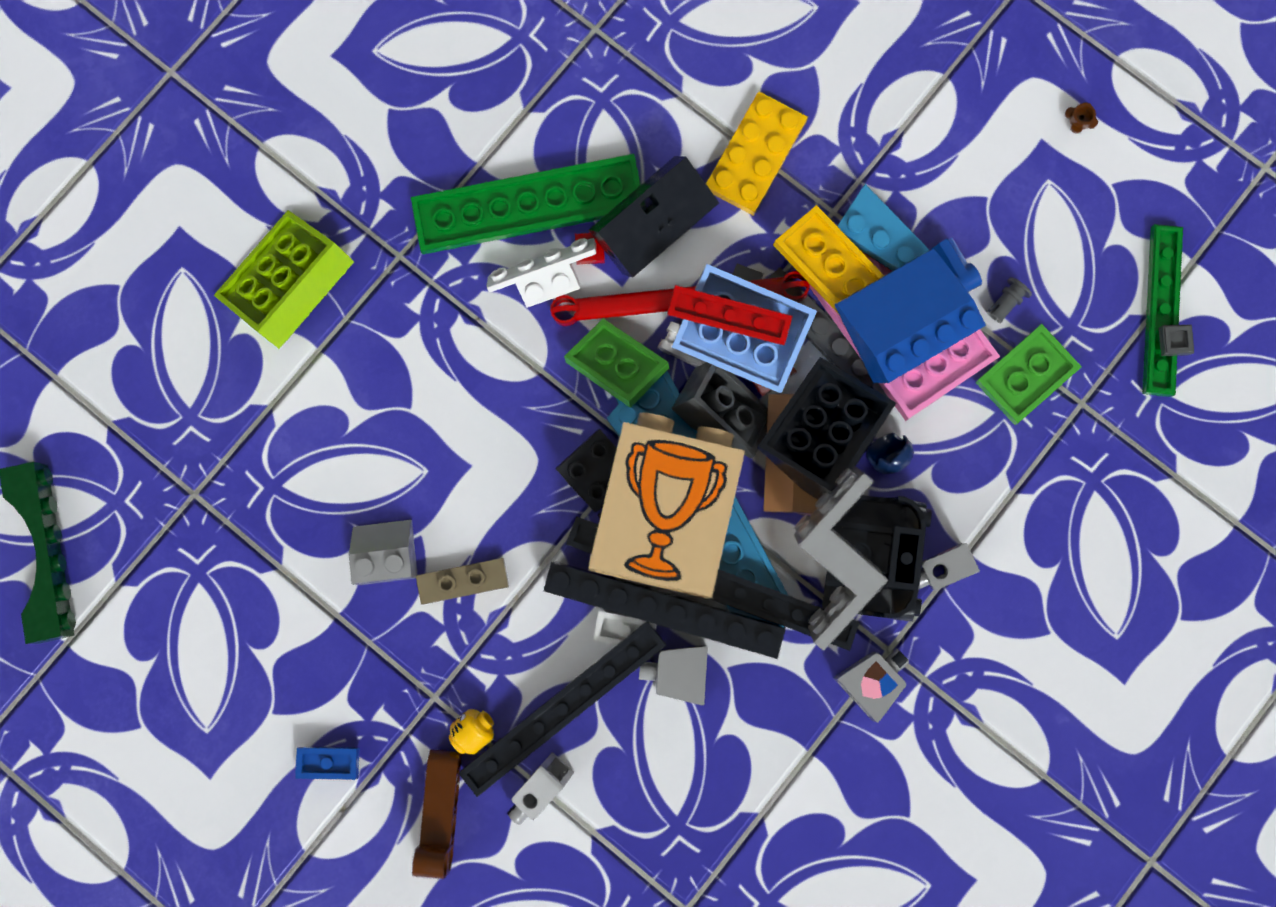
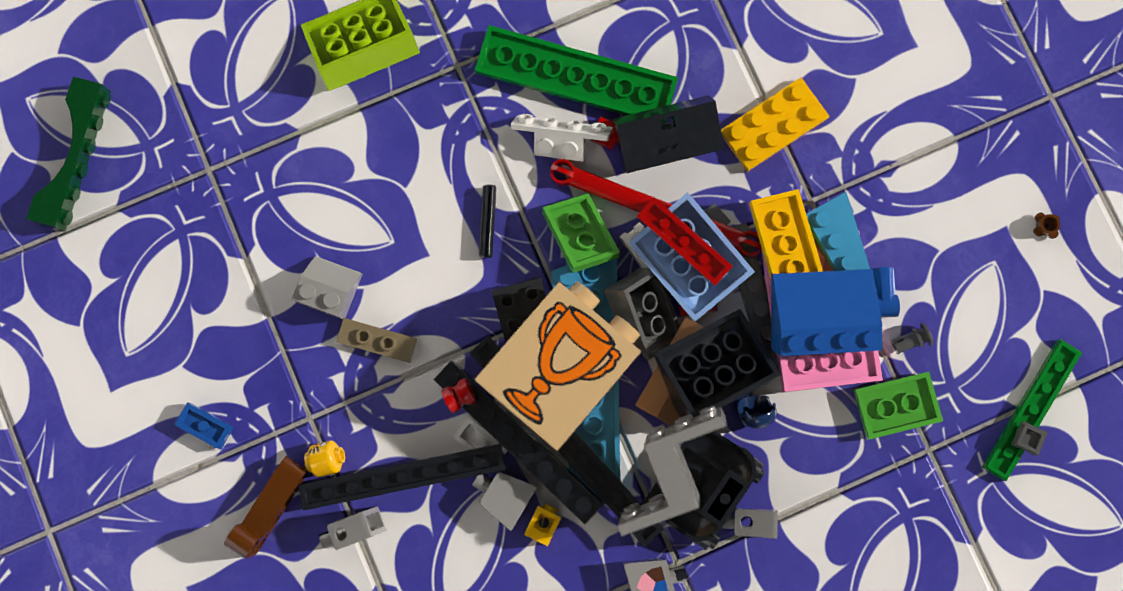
camera: 20 degrees right, 0 degrees up
none -> red wheel [441,378,477,413]
none -> black axle [479,184,497,258]
none -> yellow brick [524,503,561,546]

